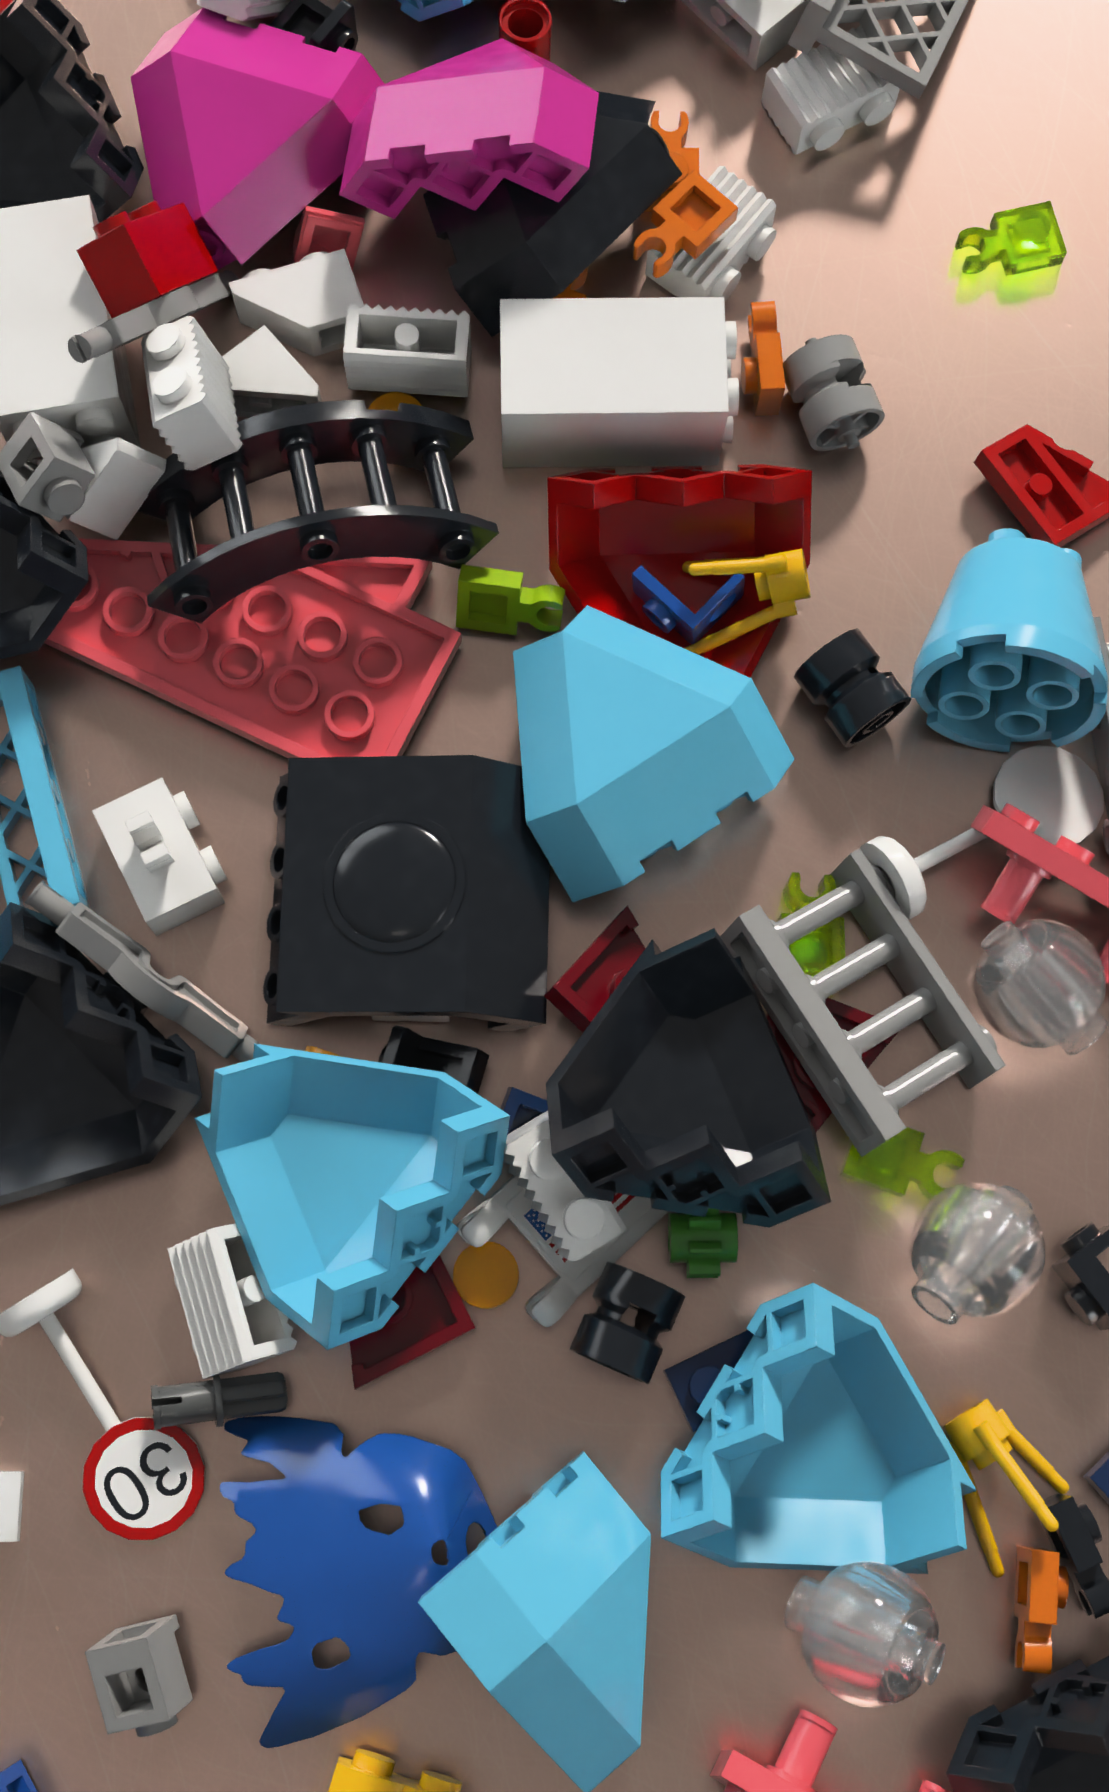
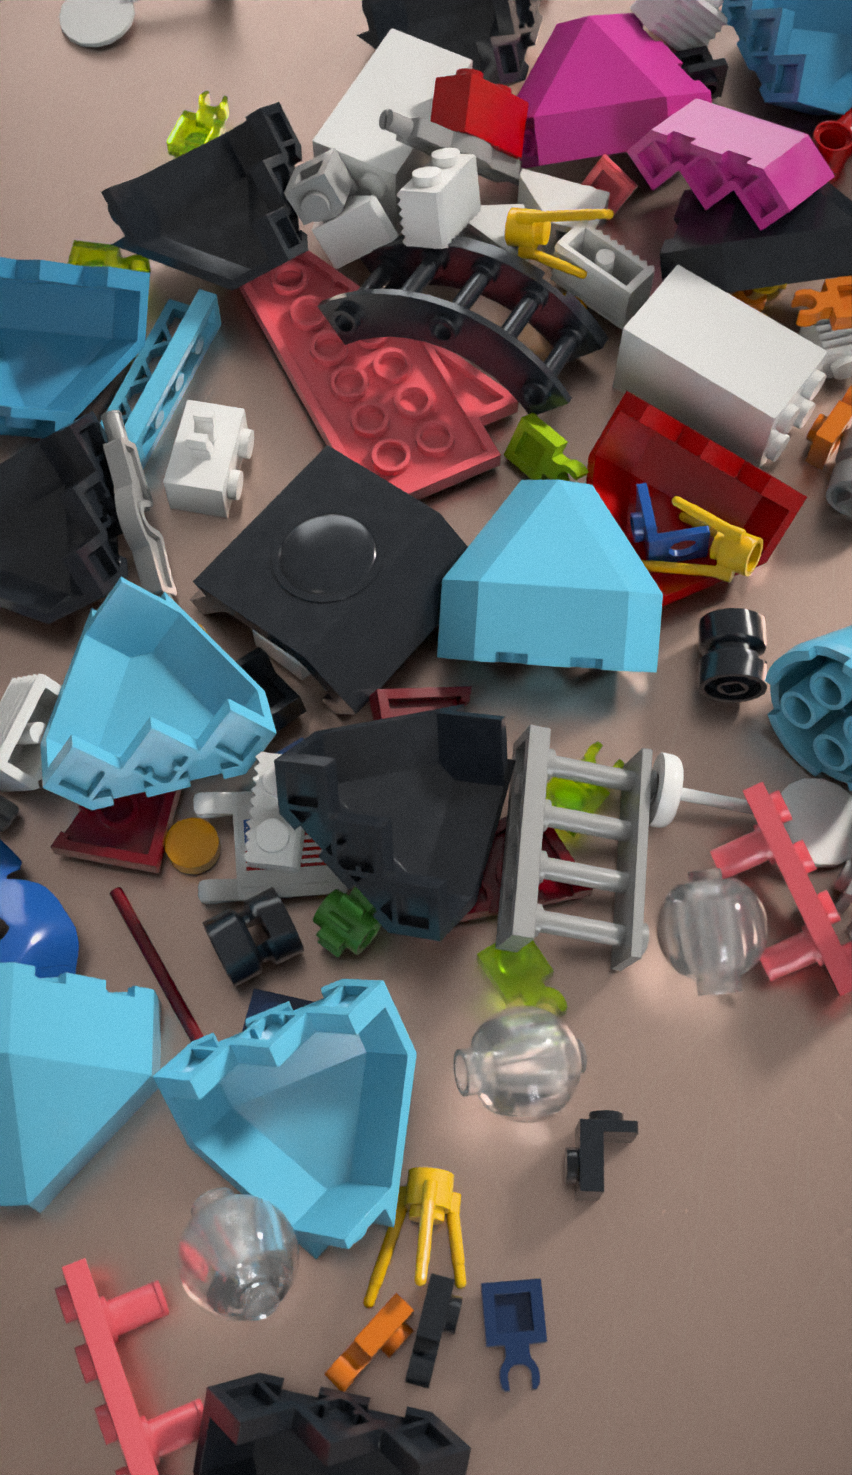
camera: 40 degrees right, 10 degrees down
none -> dark red axle [109,887,204,1042]
none -> yellow plant [505,207,614,279]

